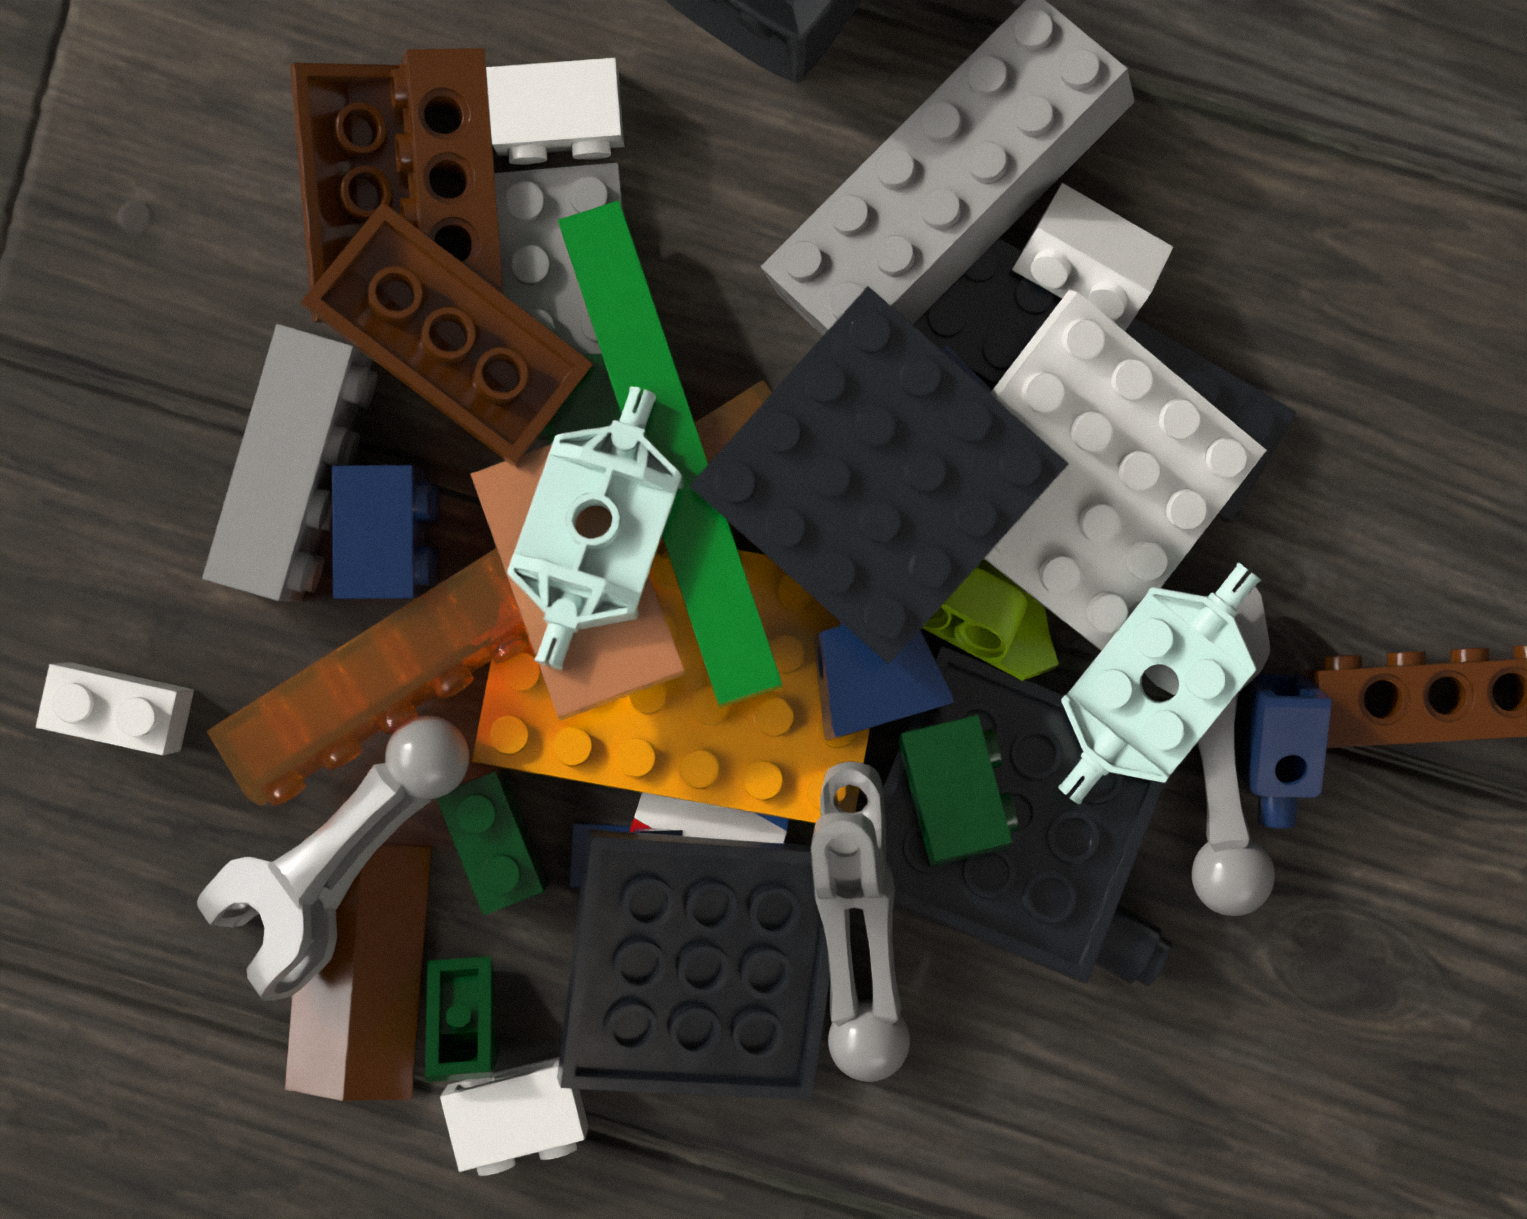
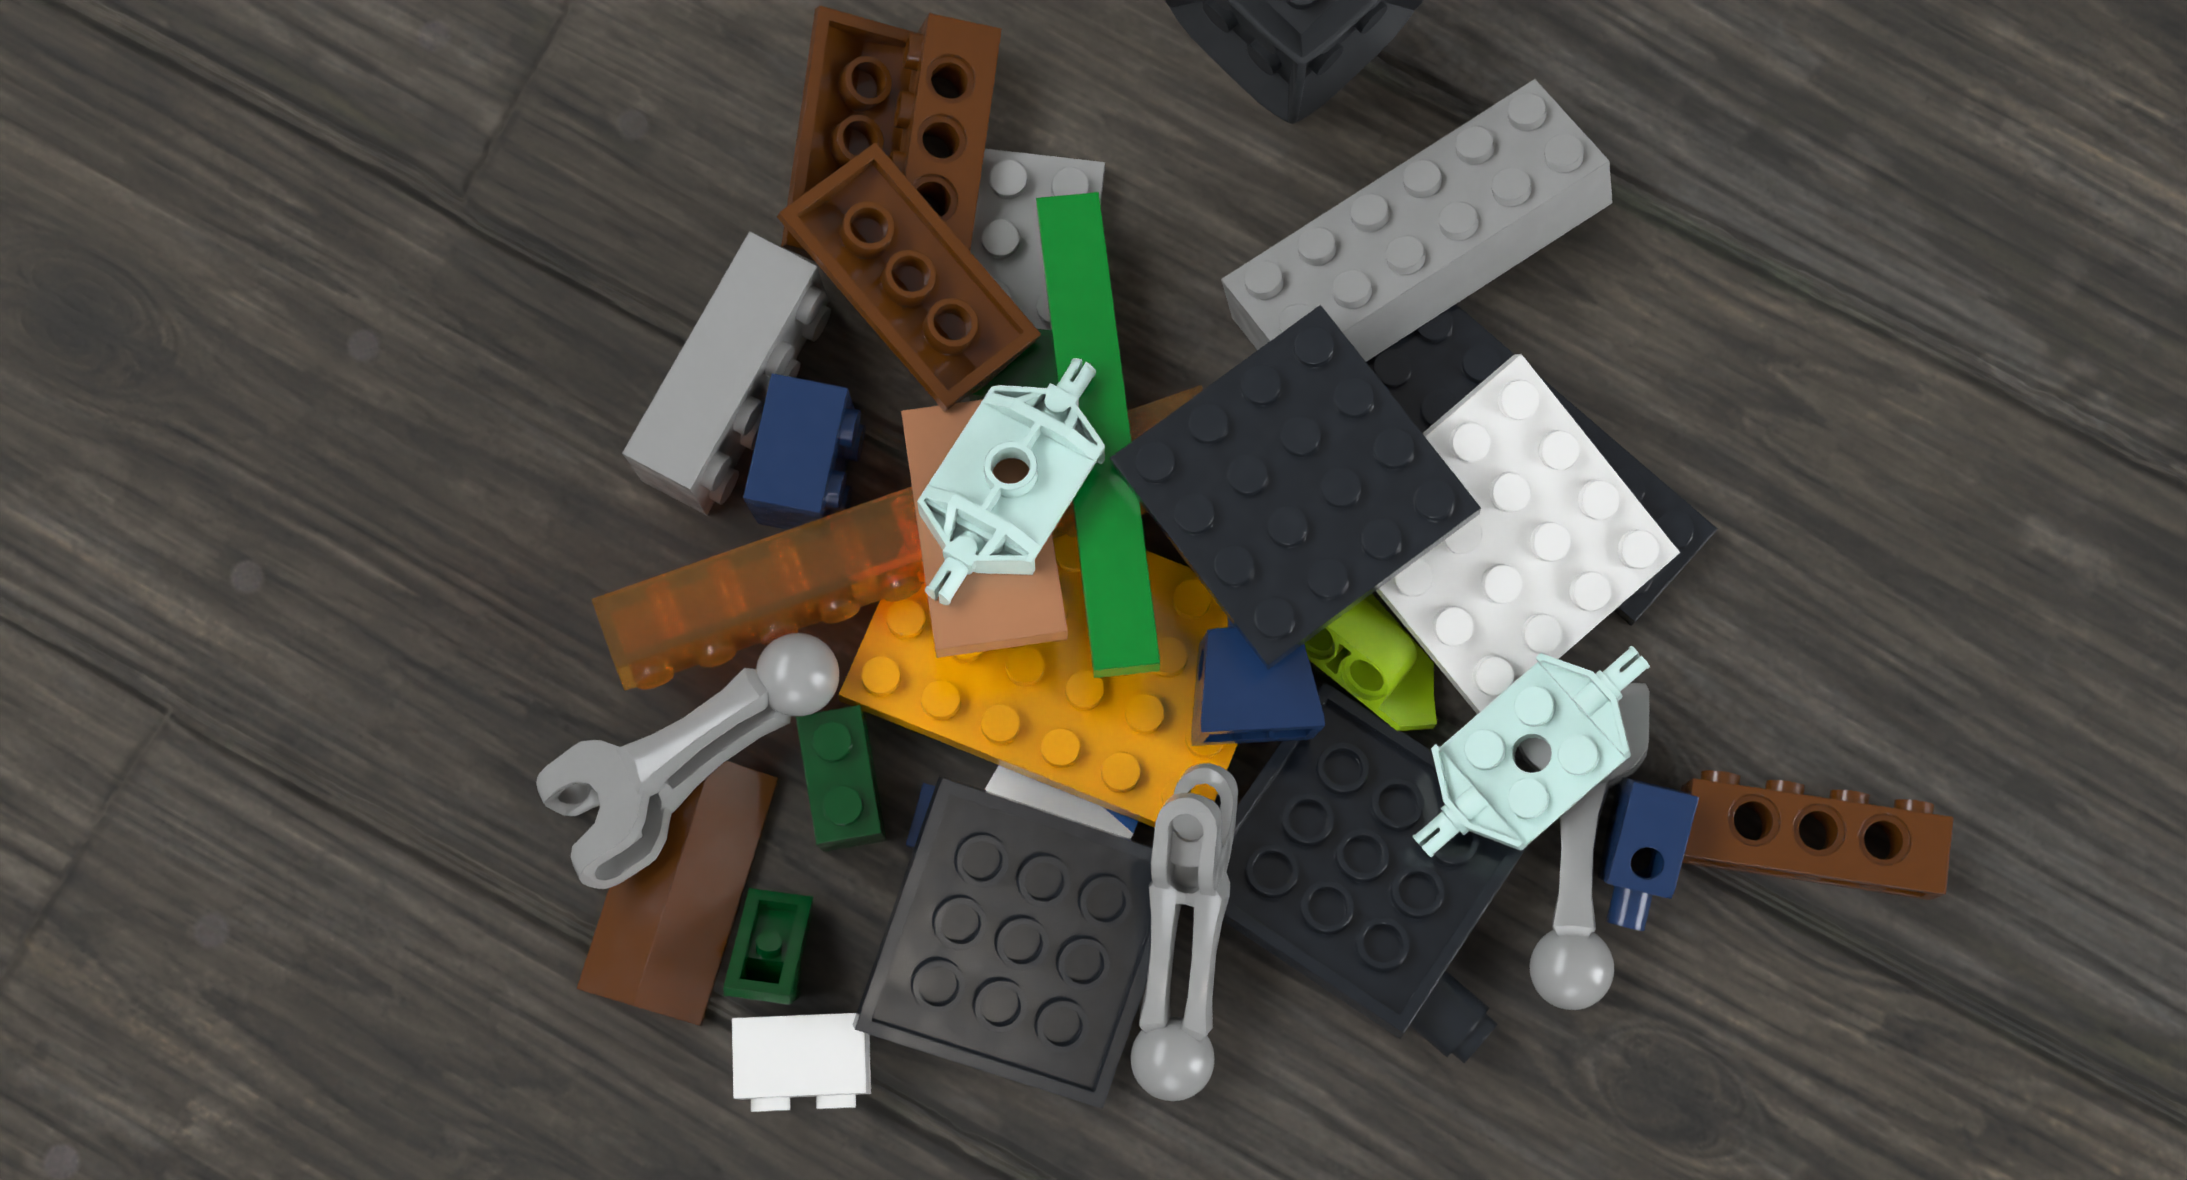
camera: 15 degrees right, 10 degrees down
white brick [36,662,194,755] -> none
white brick [486,58,624,165] -> none
dark green brick [898,715,1019,868] -> none
white brick [1012,183,1173,331] -> none

